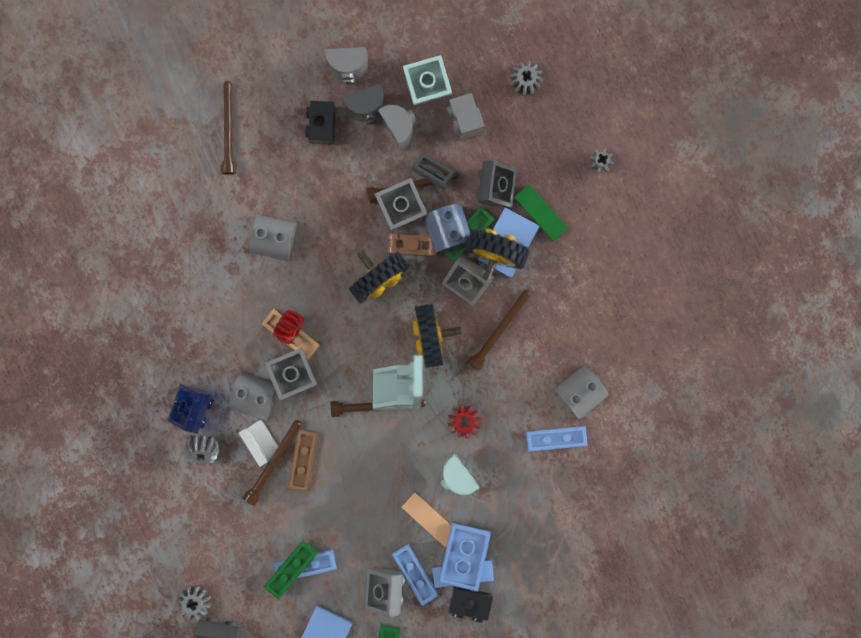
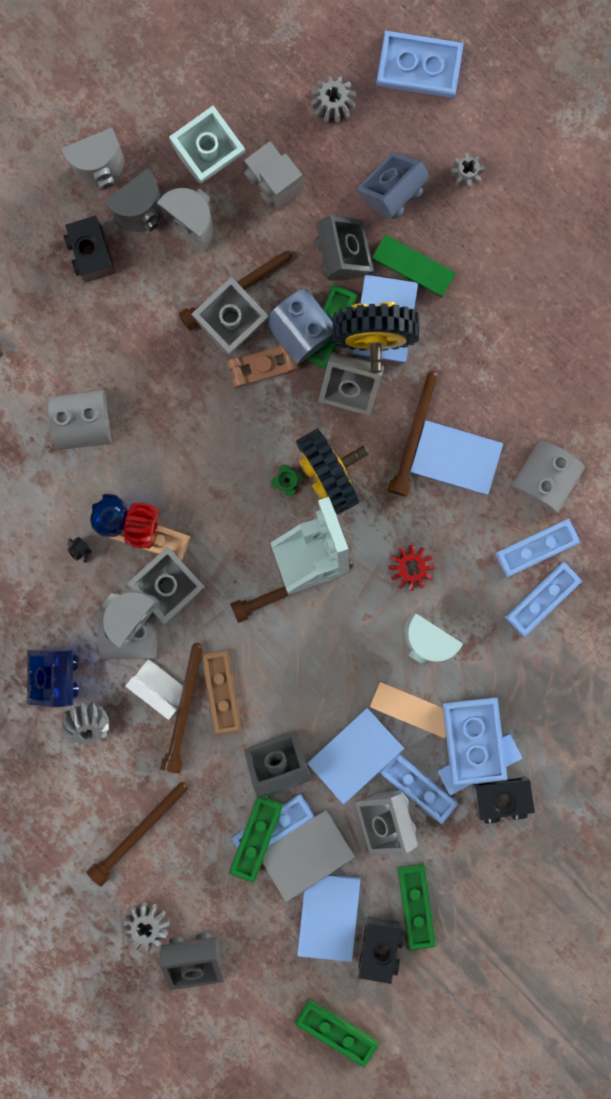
camera: 20 degrees left, 0 degrees up
black wheel [349,250,409,304] -> none
dark grey tile [412,153,455,190] -> none
none -> black plate [67,537,92,563]
none -> reddish brown piece [86,782,188,887]
none -> clear blue hair [90,494,129,537]
none -> light grey brick [102,592,161,647]
none -> dark grey brick [244,732,311,799]
none -> light grey tile [262,810,356,902]
none -> green plate [271,464,303,496]
none -> light blue tile [307,708,404,805]
none -> sand blue brick [356,152,429,219]
none -> light blue tile [376,31,464,98]
none -> light blue tile [410,421,503,496]
none -> light blue tile [504,562,582,637]

